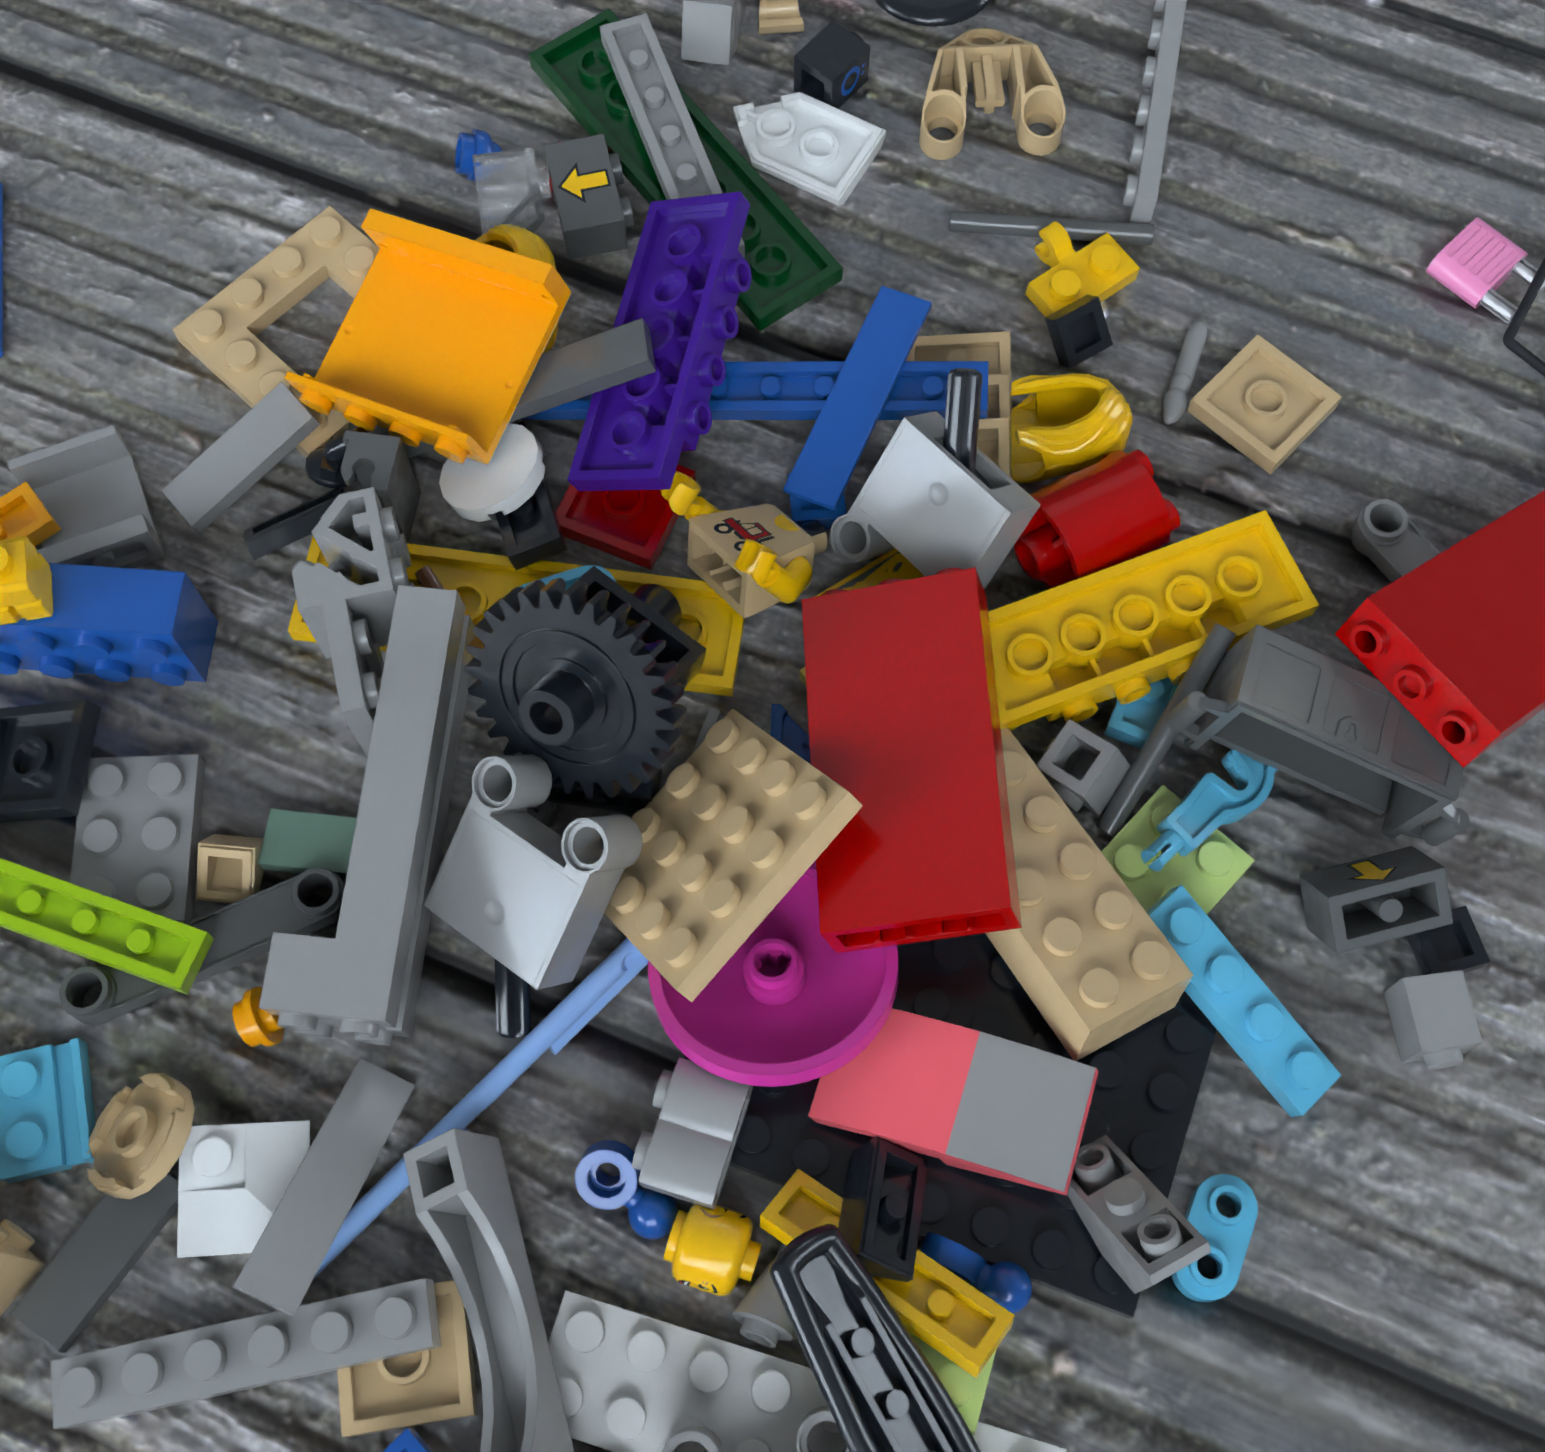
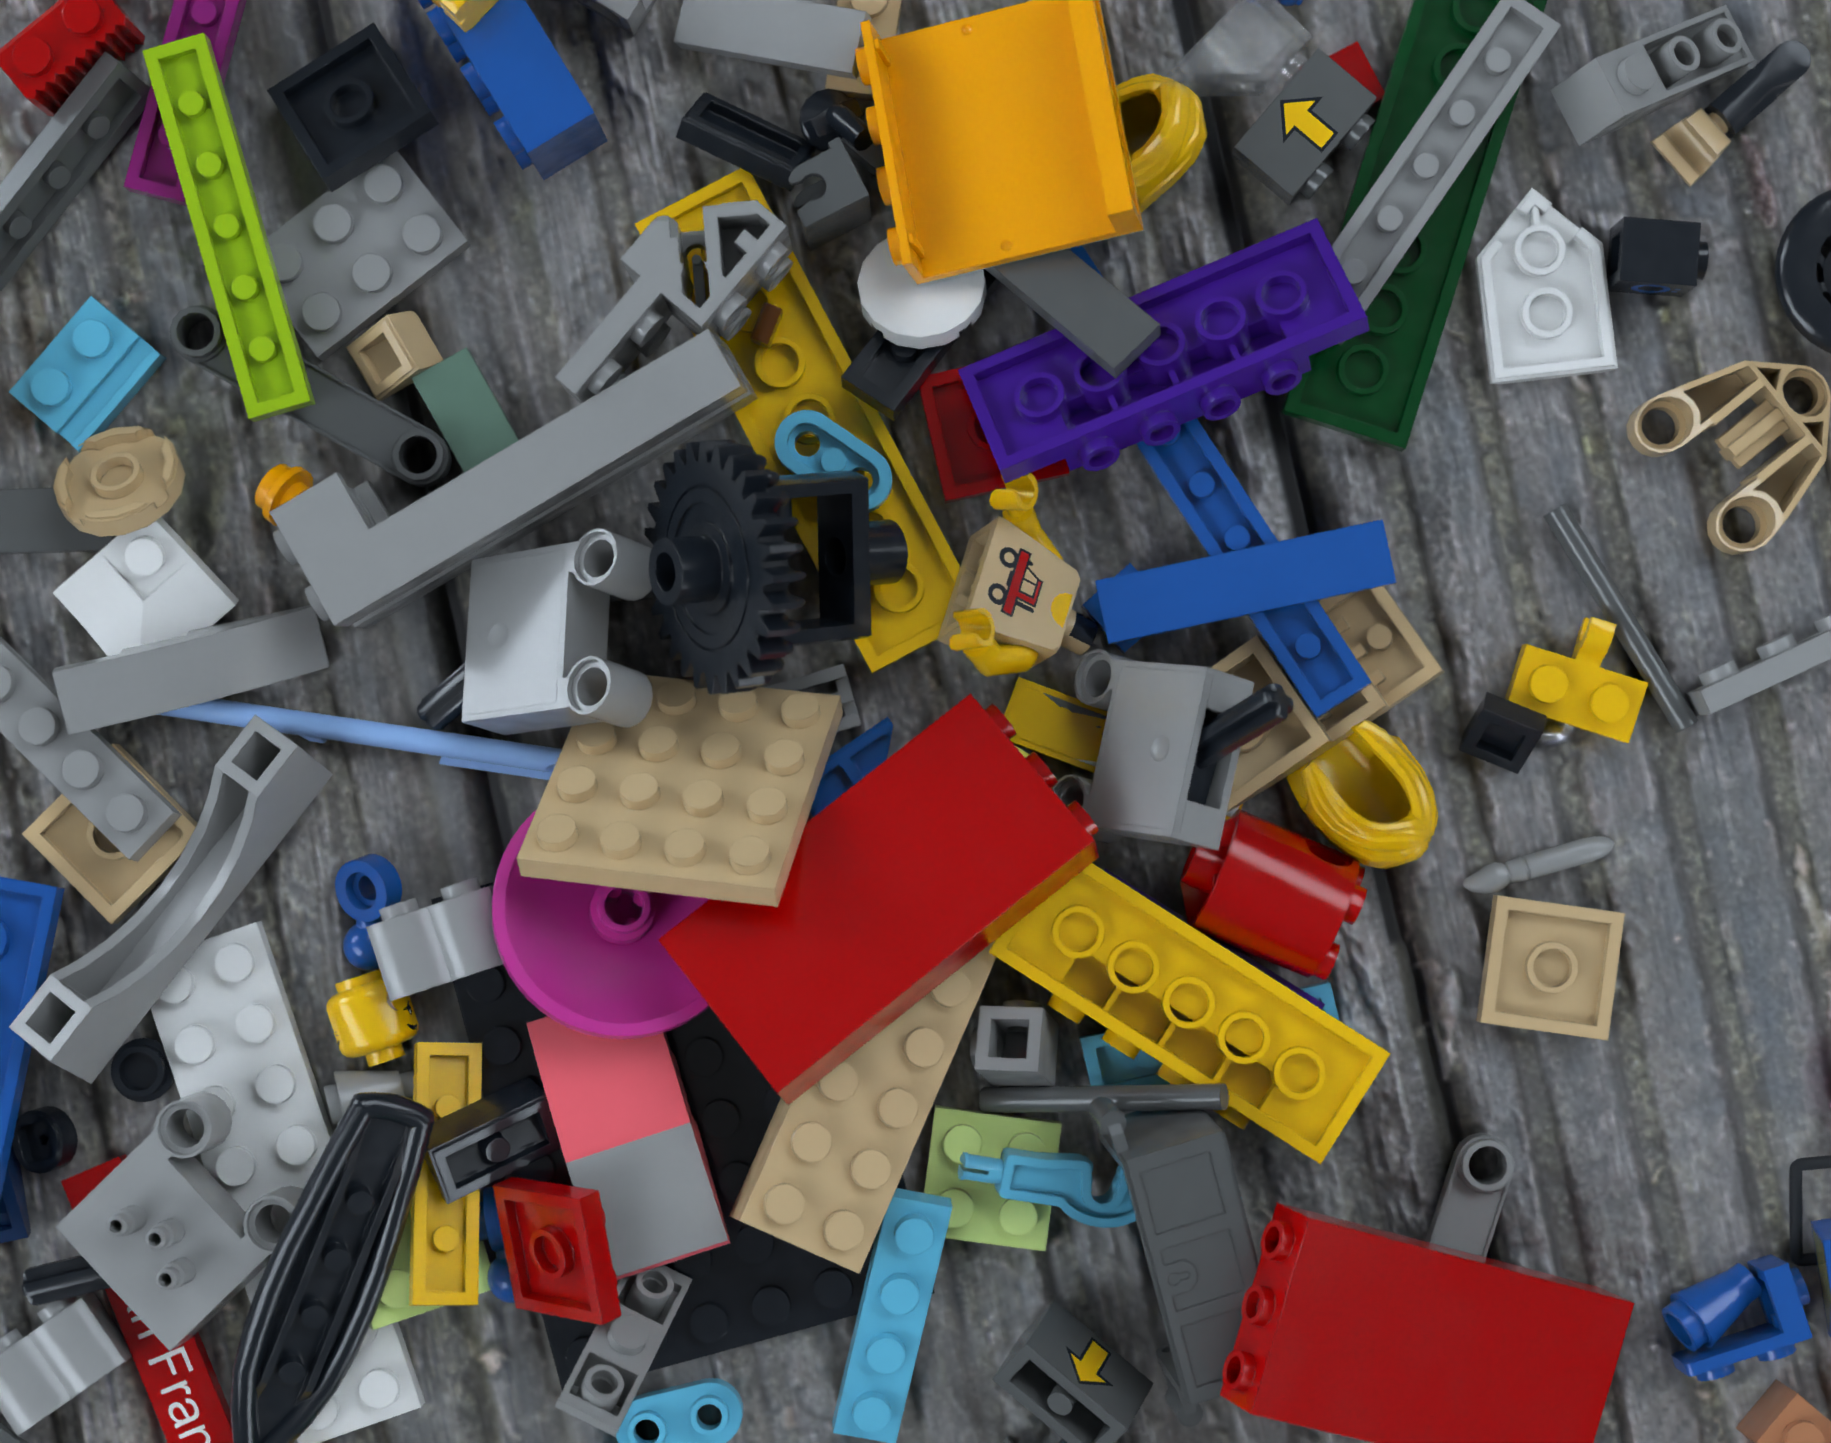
camera: 60 degrees right, 20 degrees up
none -> red plate [493,1177,622,1325]

